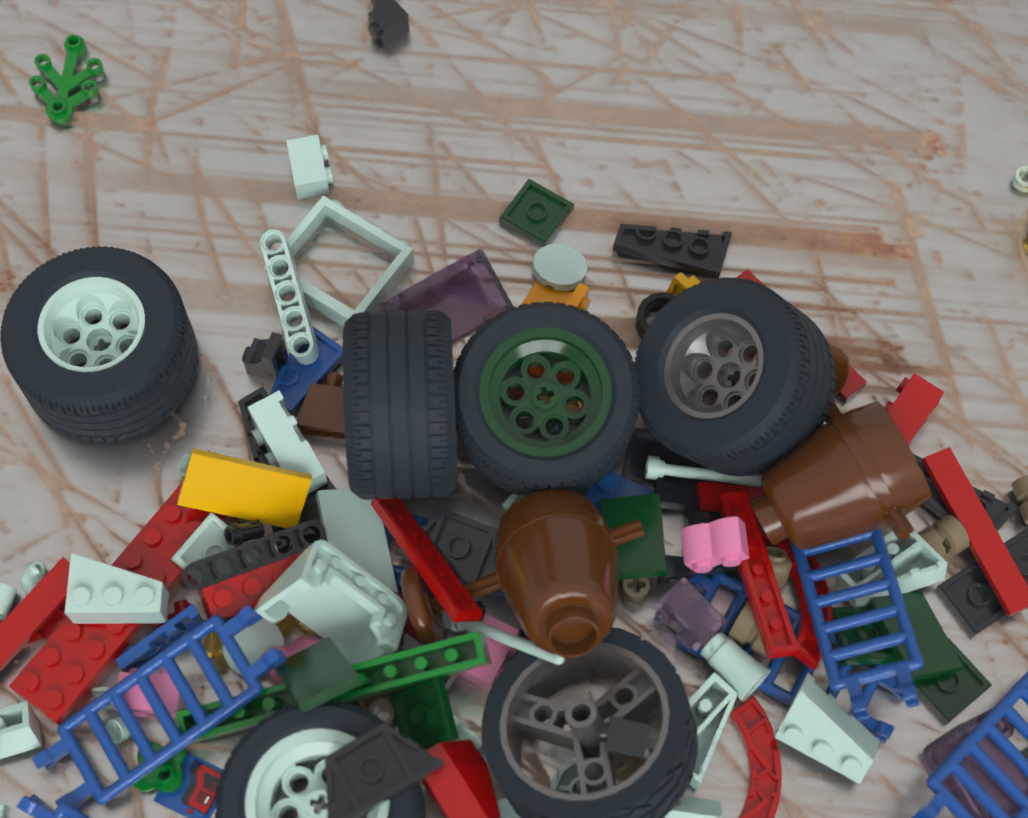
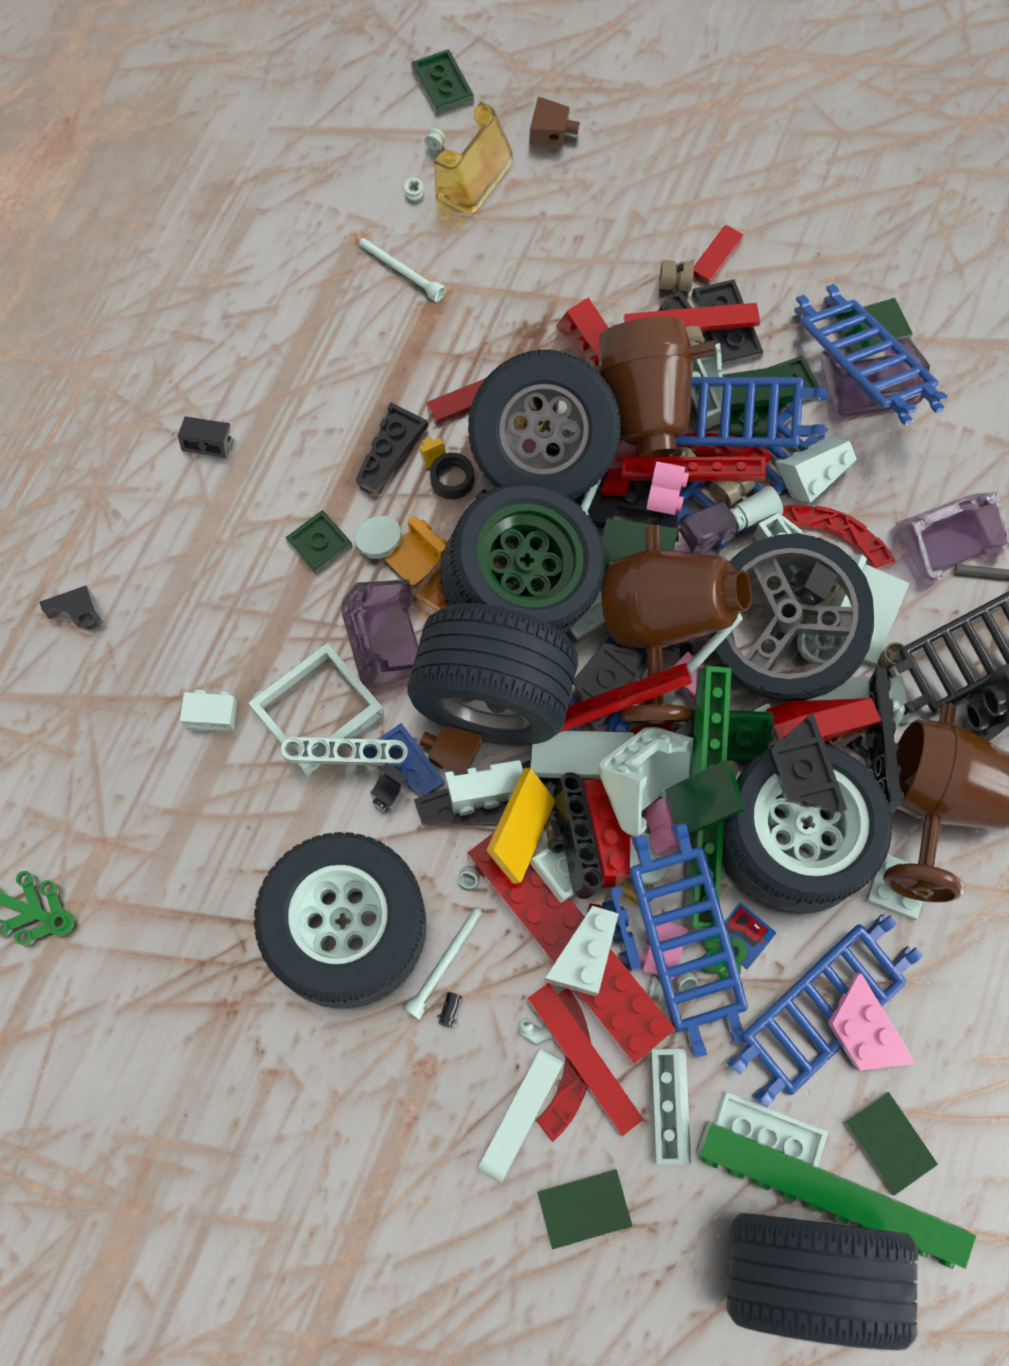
camera: 75 degrees left, 5 degrees up
none -> black hinge [178,416,231,458]
none -> light aqua piece [359,238,446,302]
none -> light aqua piece [402,907,482,1020]
none -> black pin [437,992,463,1028]

